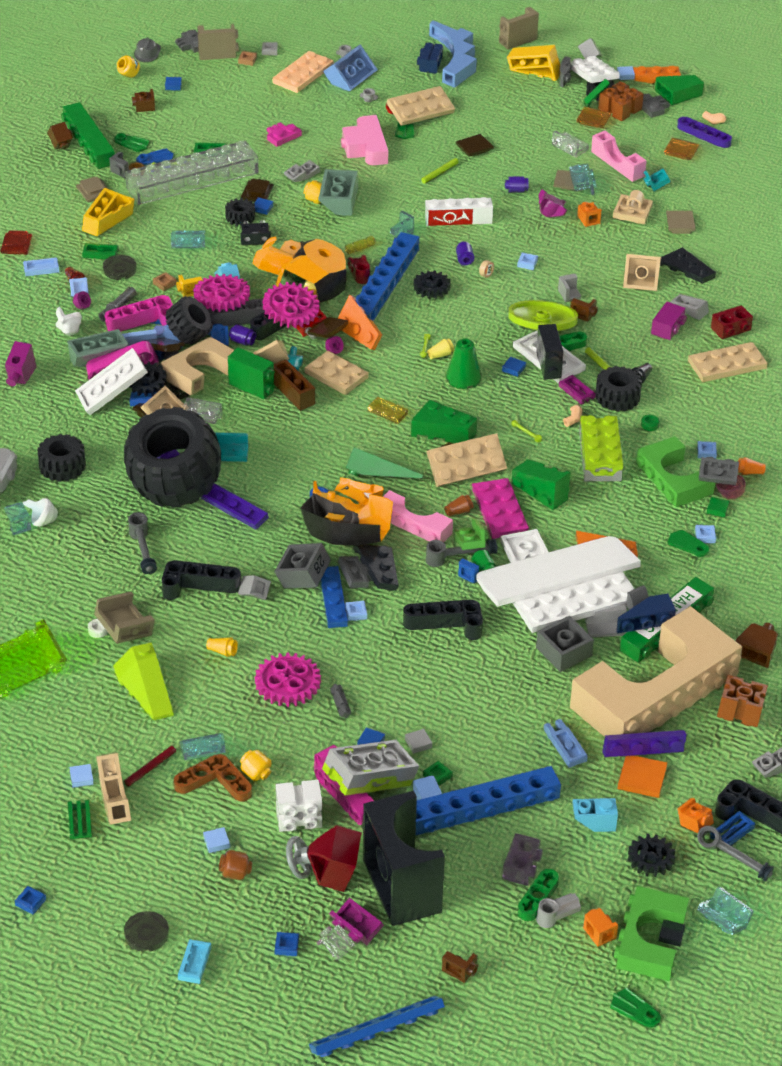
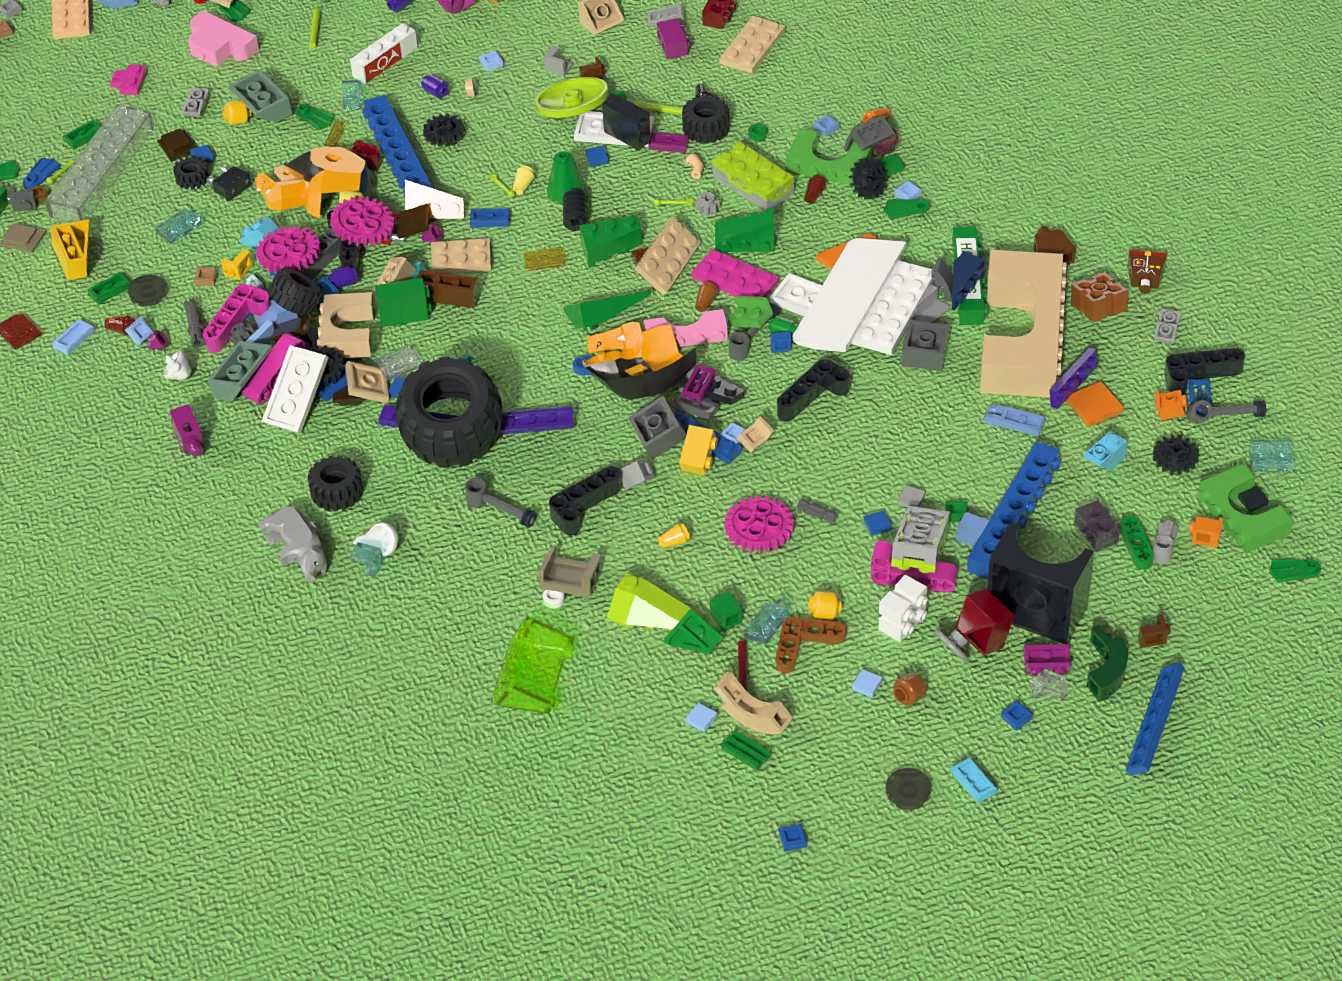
camera: 40 degrees left, 5 degrees up
none -> dark grey gear [230,322,255,345]
none -> green piece [295,104,335,130]
none -> blue tile [470,208,510,228]
none -> black piece [563,188,587,231]
none -> green wing [663,609,724,655]
none -> yellow brick [679,425,718,476]
none -> magenta tile [681,364,716,403]
none -> light grey gear [695,192,720,216]
none -> green brick [710,591,742,631]
none -> tan bracket [737,416,774,453]
none -> clear red cone [804,175,826,204]
none -> black gear [849,157,888,200]
none -> dark green arch [1086,625,1128,702]

